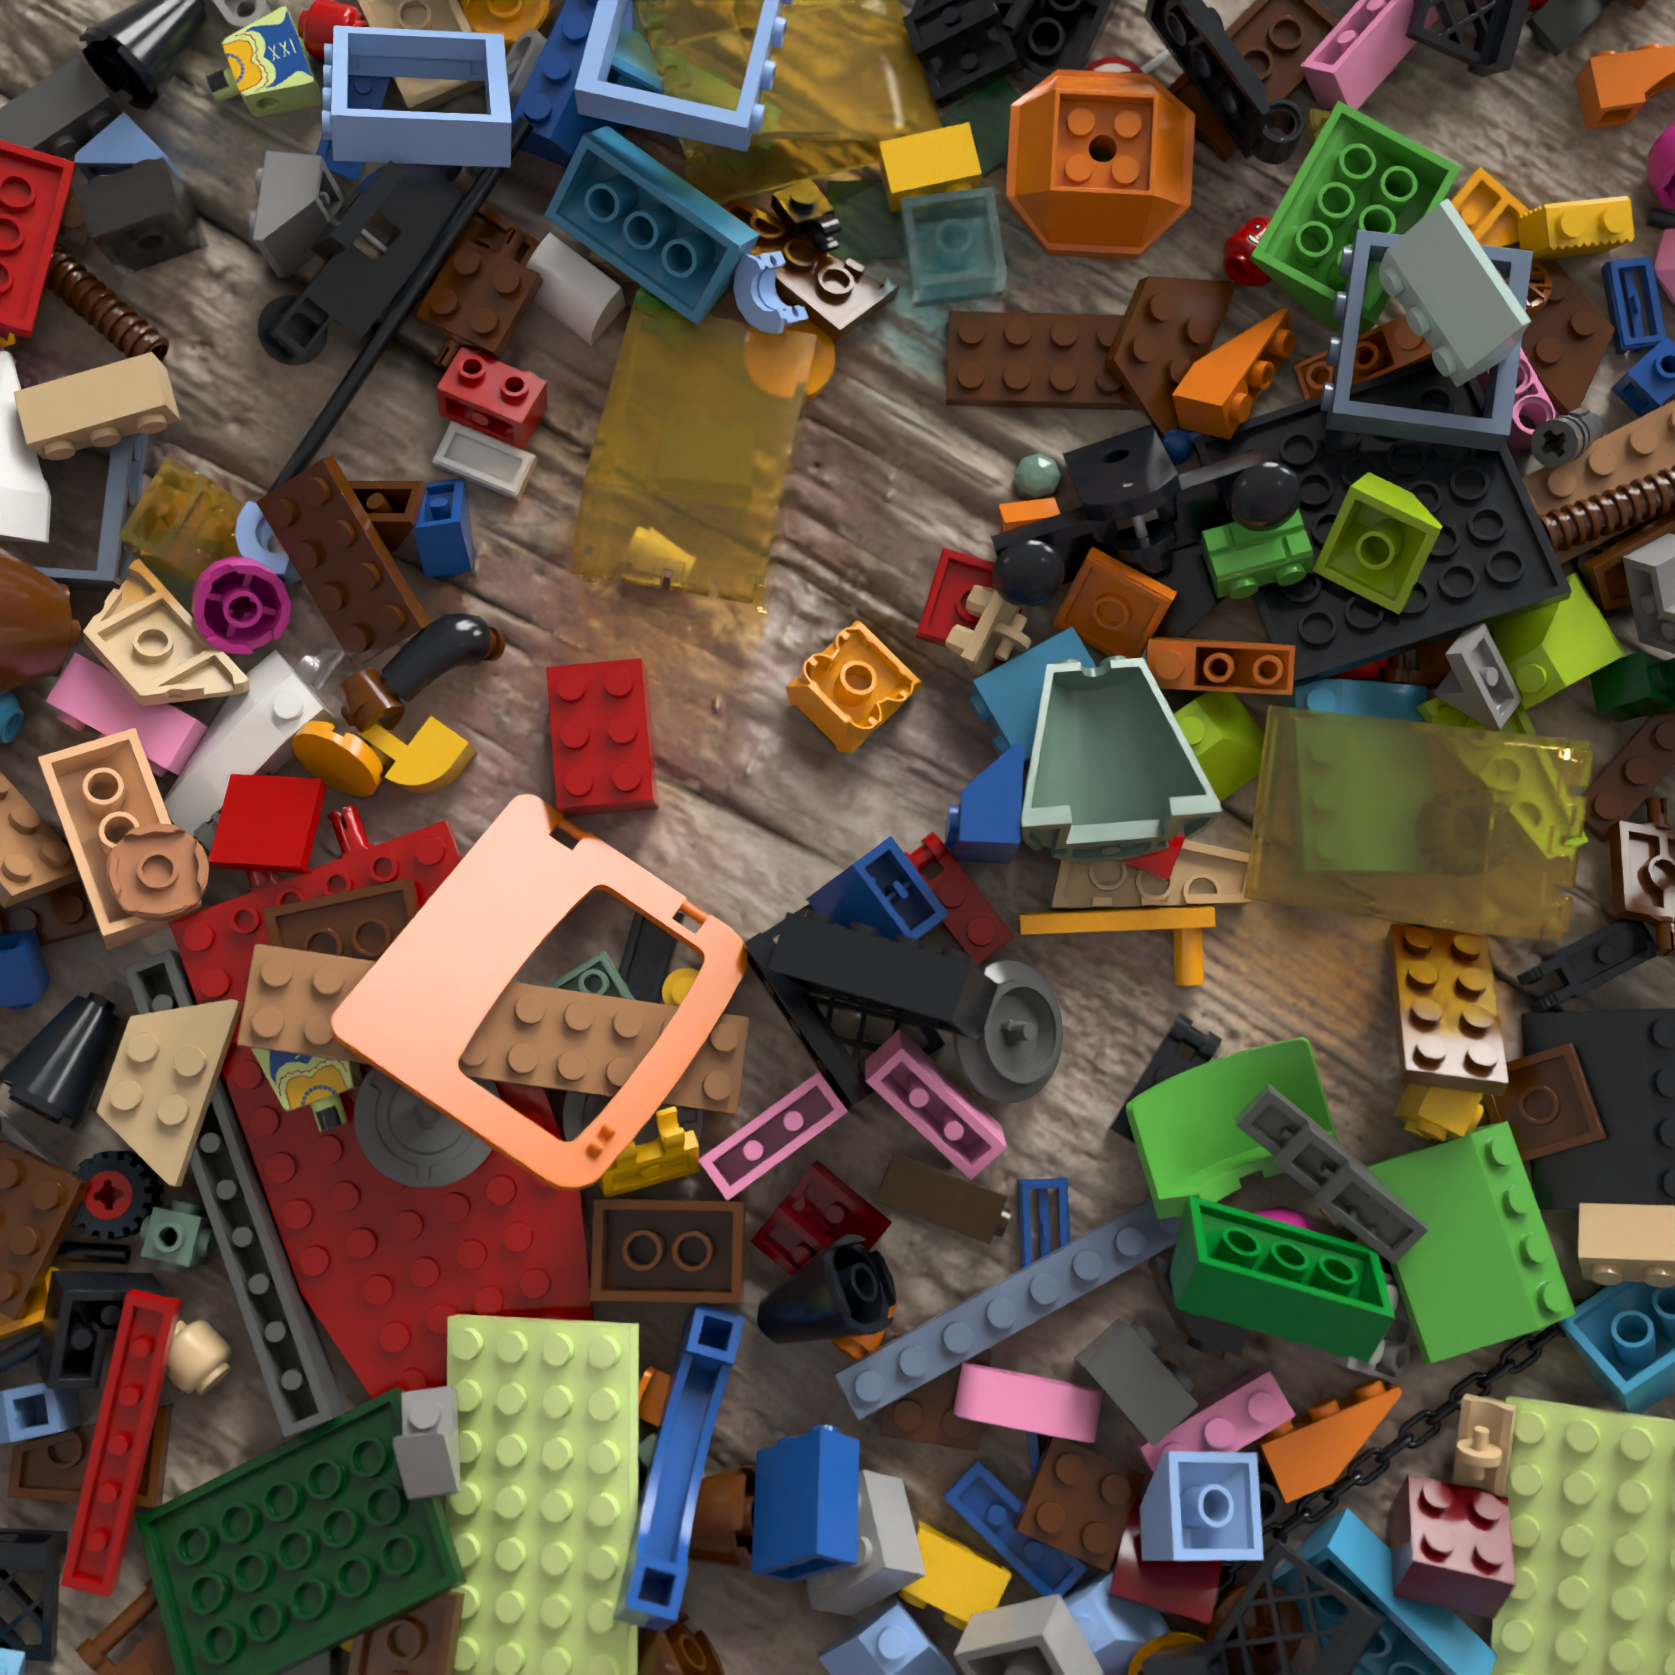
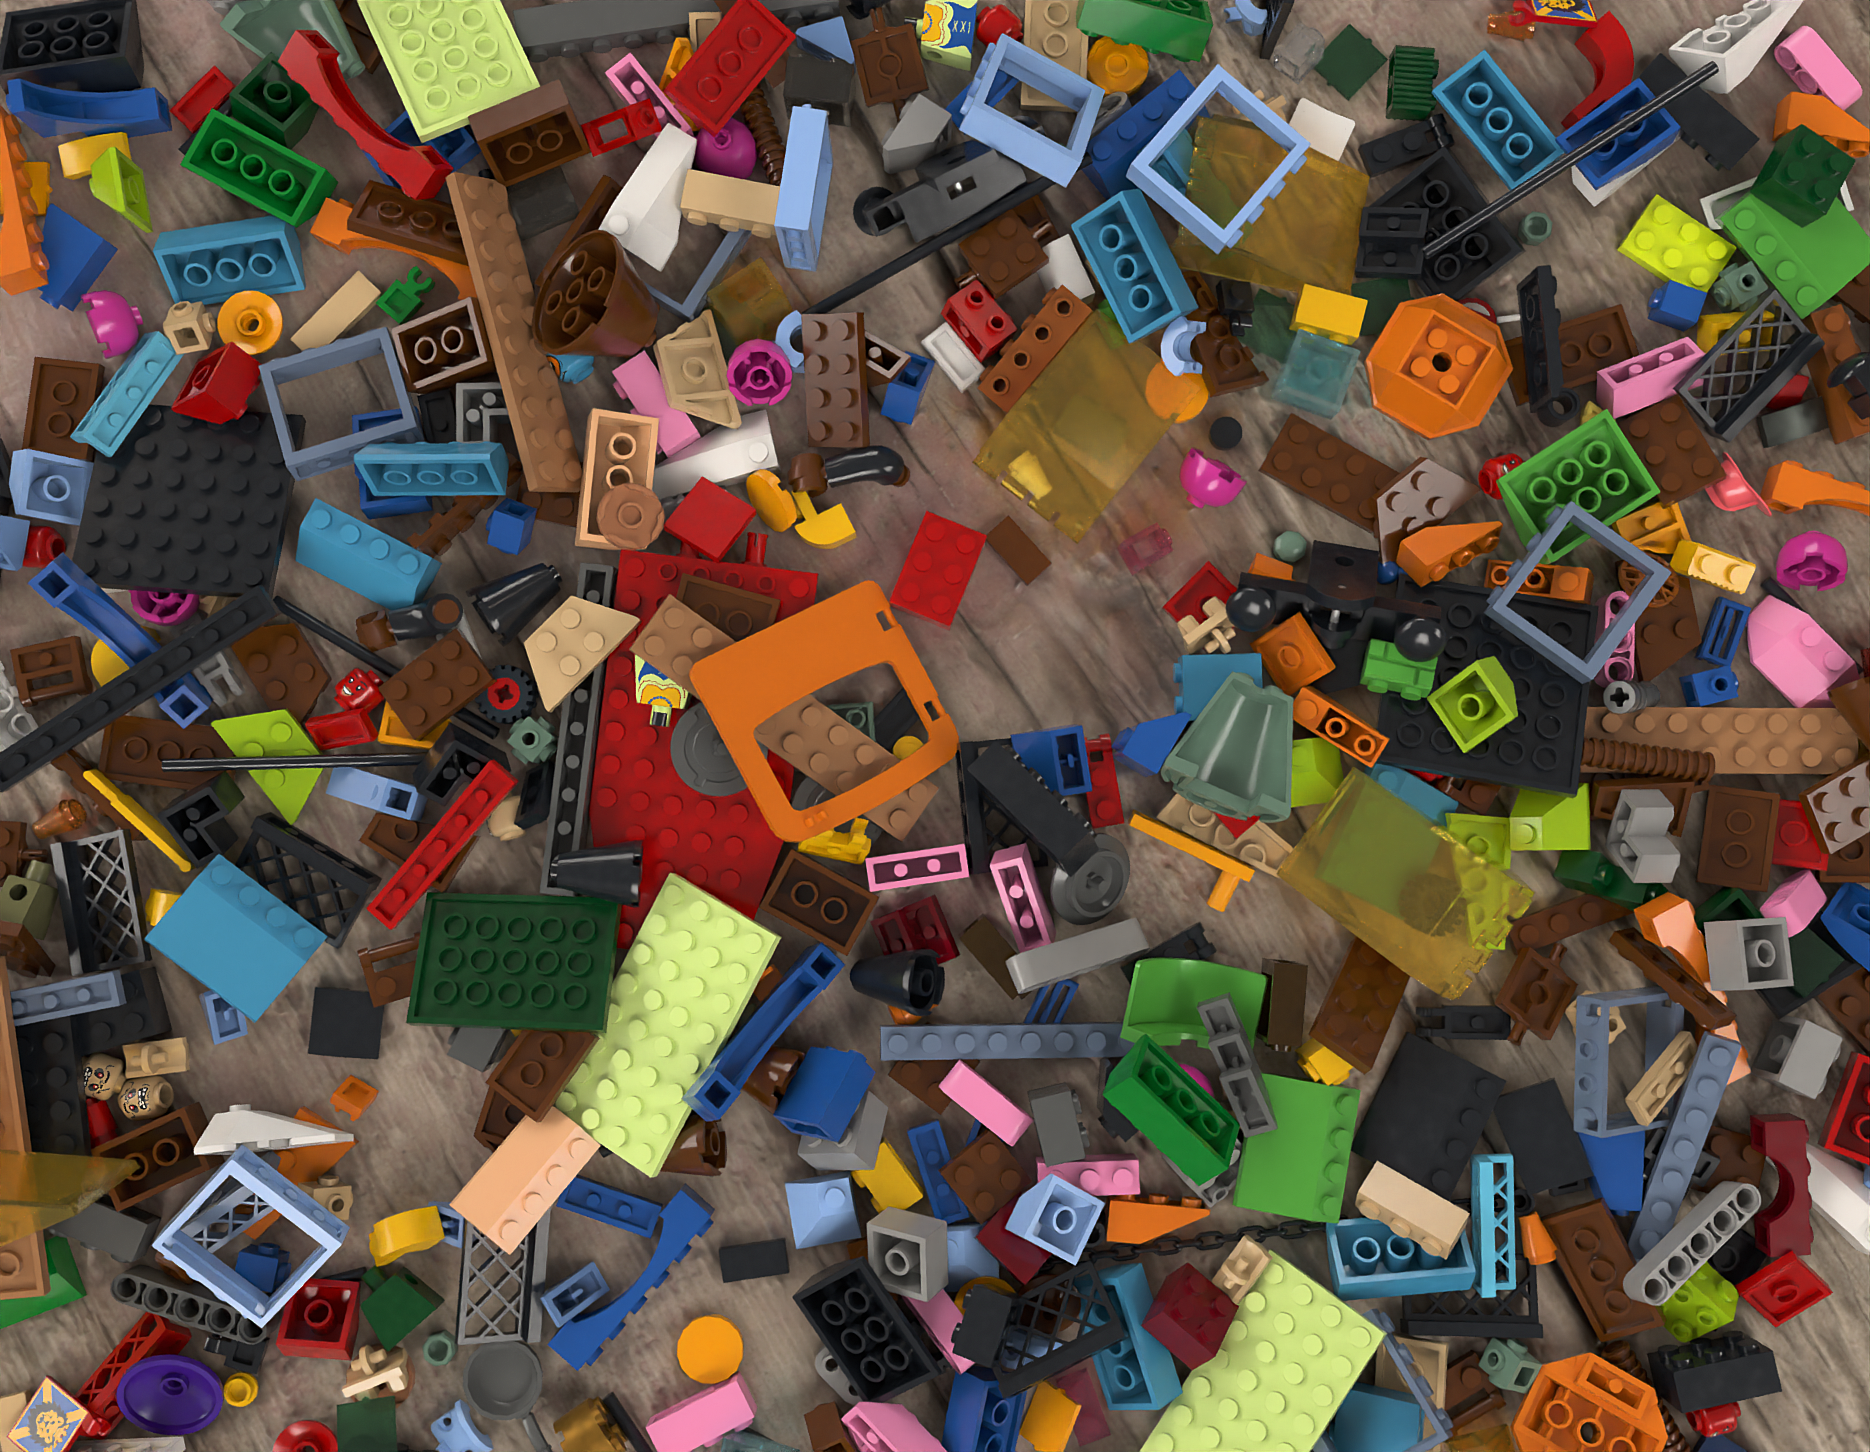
camera: 20 degrees right, 5 degrees up
clear tile [294,643,346,691] -> none
light grey slope [393,1386,461,1500] -> none
light orange slope [785,621,922,753] -> none
light aqua slope [1378,198,1531,387] -> none
light grey slope [1434,623,1522,730] -> none
reddish brown plate [1482,1043,1607,1163] -> none
none -> black plate [514,760,555,830]
none -> black cone [551,840,643,908]
none -> dark pink cylinder [694,118,758,180]
none -> light blue window [774,104,833,272]
none -> reddish brown plate [850,7,930,123]
none -> dark orange brick [978,284,1094,414]
none -> reddish brown tile [986,515,1052,586]
none -> light grey beam [1005,918,1150,994]
none -> clear pink window [1116,522,1173,576]
none -> dark pink cylinder [1179,447,1247,508]
none -> black tile [1208,417,1242,451]
none -> dark brown window [1256,958,1308,1052]
none -> reddish brown plate [1617,394,1727,509]
none -> coral piece [1705,452,1772,517]

